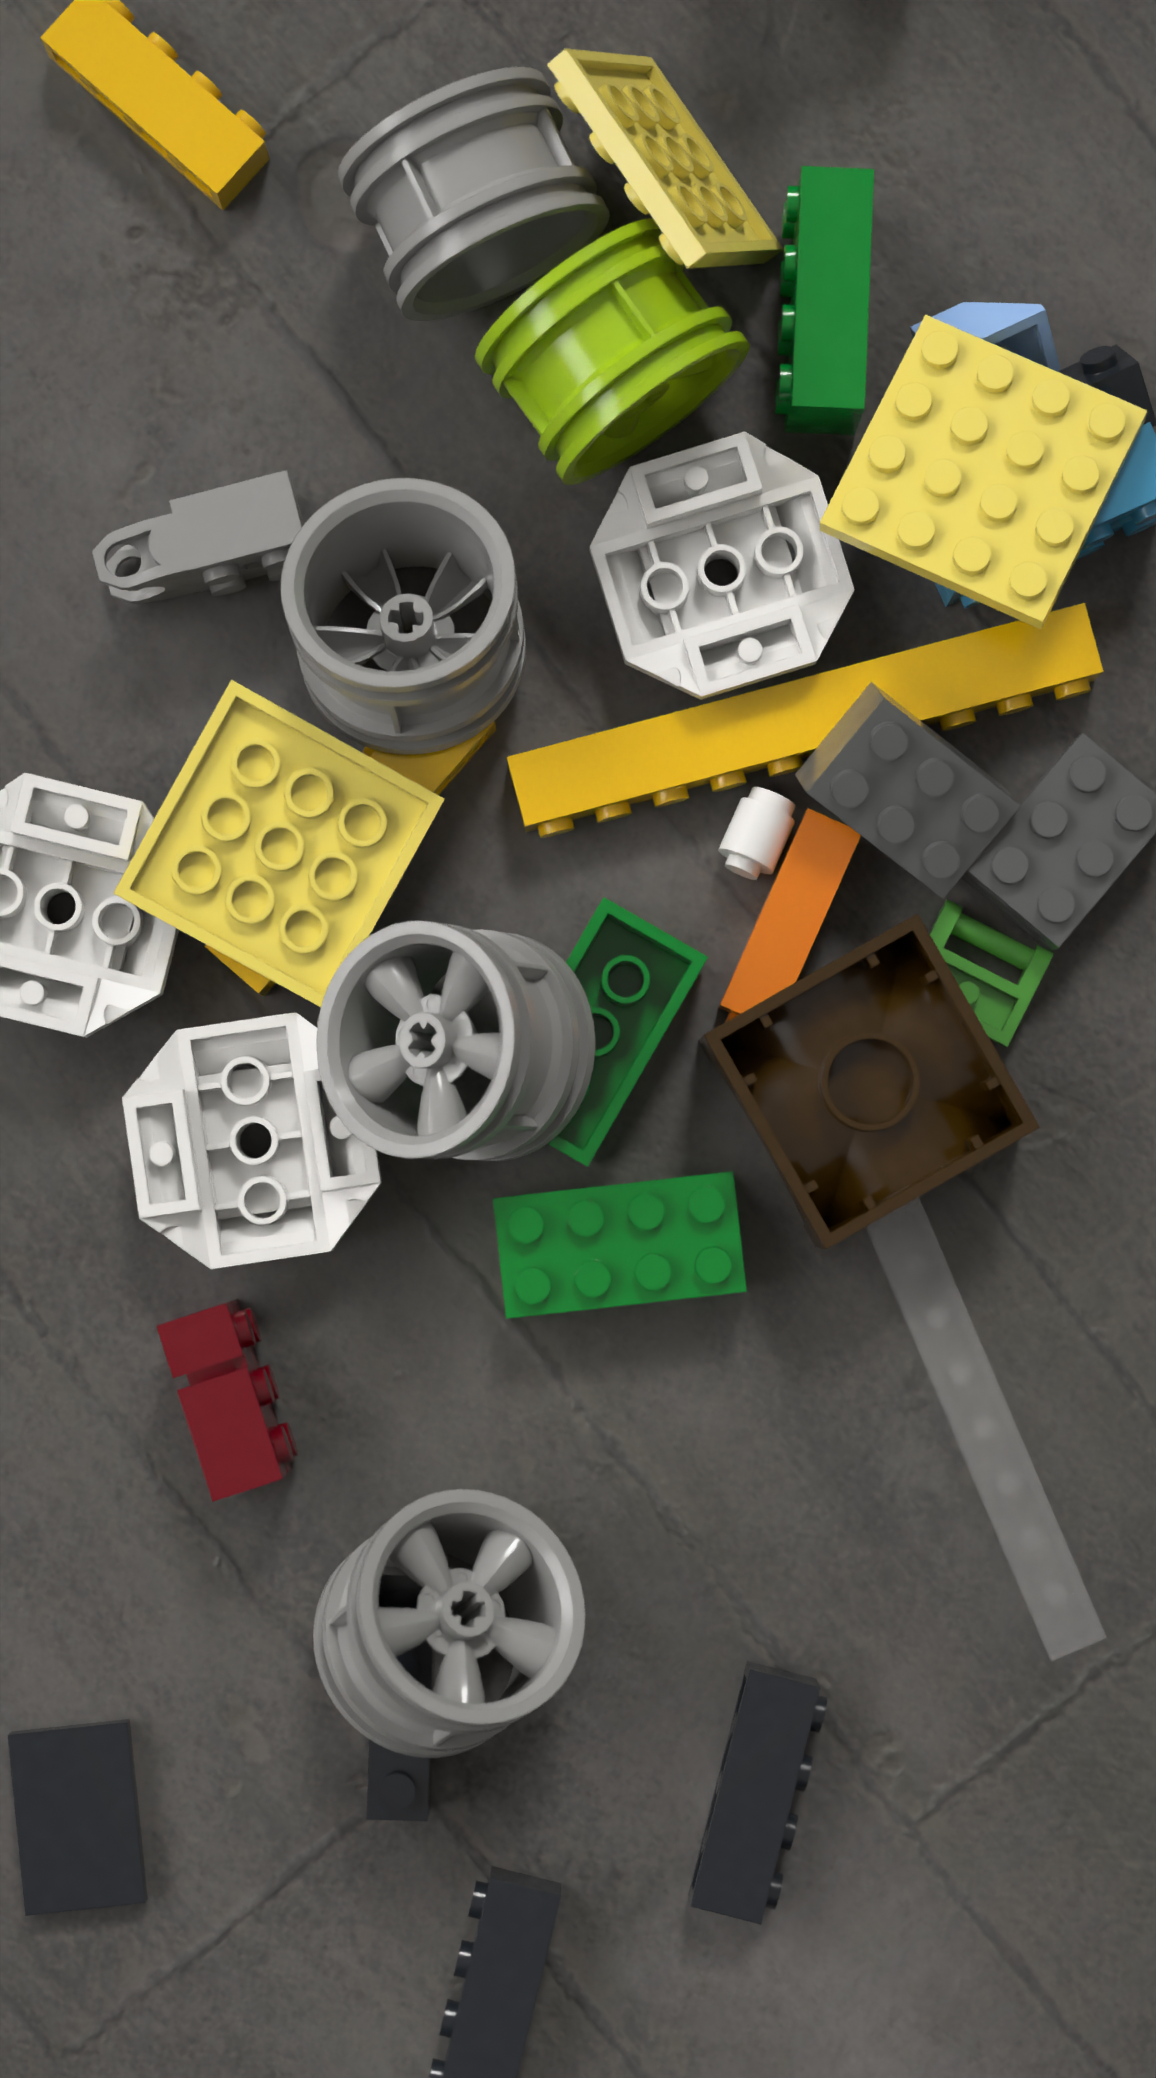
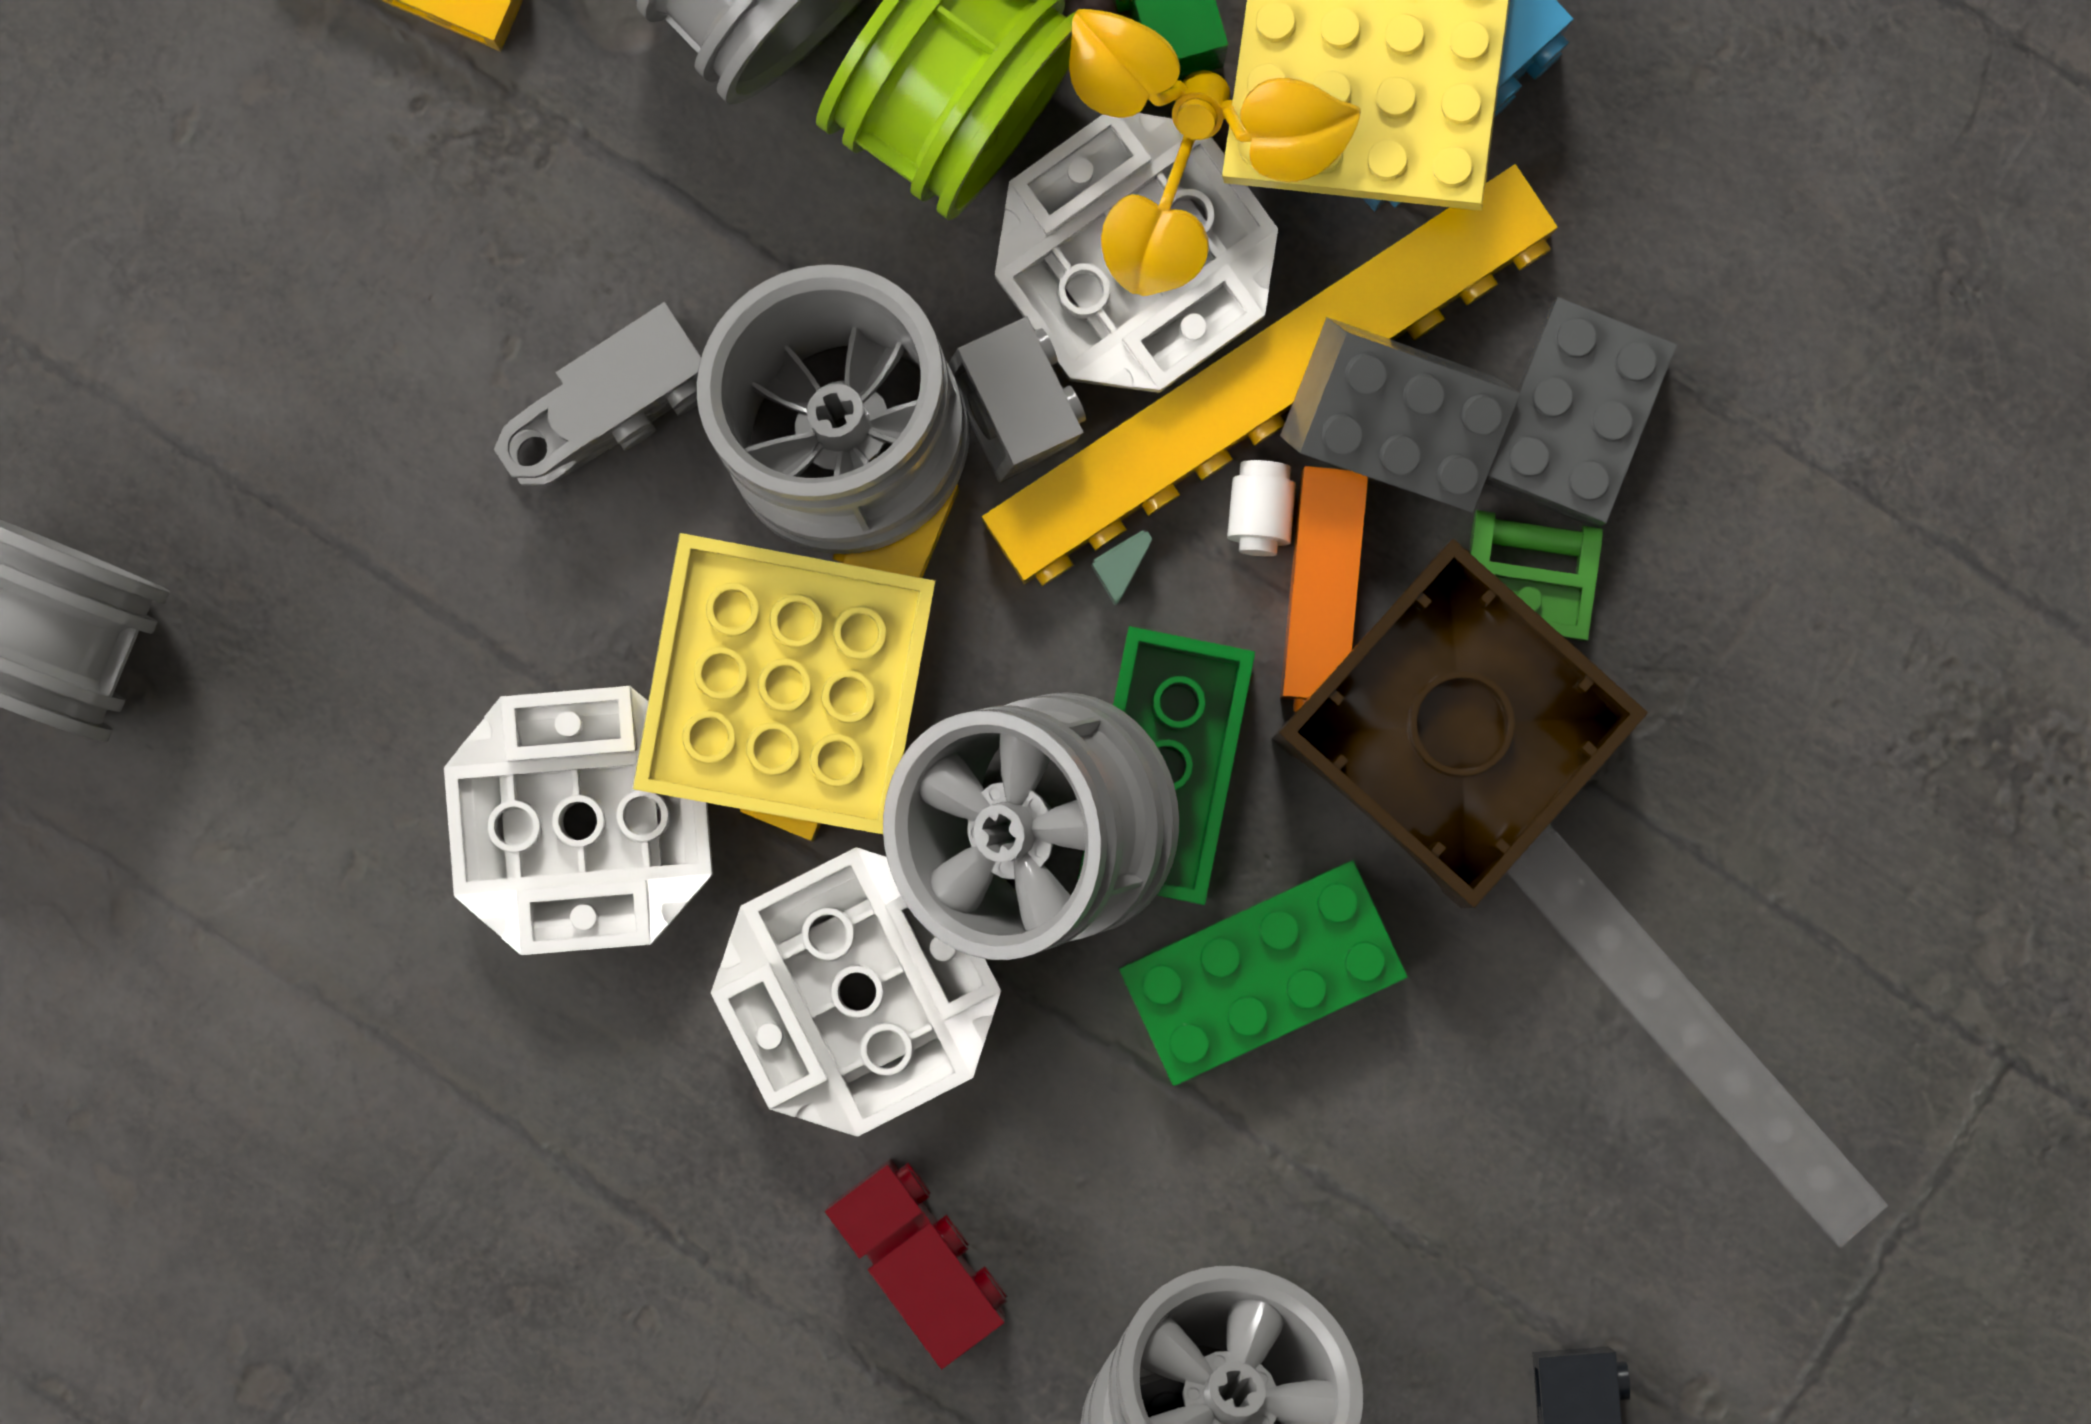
camera: 20 degrees left, 0 degrees up
none -> light grey slope [948,316,1086,484]
none -> yellow plant [1069,9,1361,296]
none -> sand green slope [1091,530,1152,605]

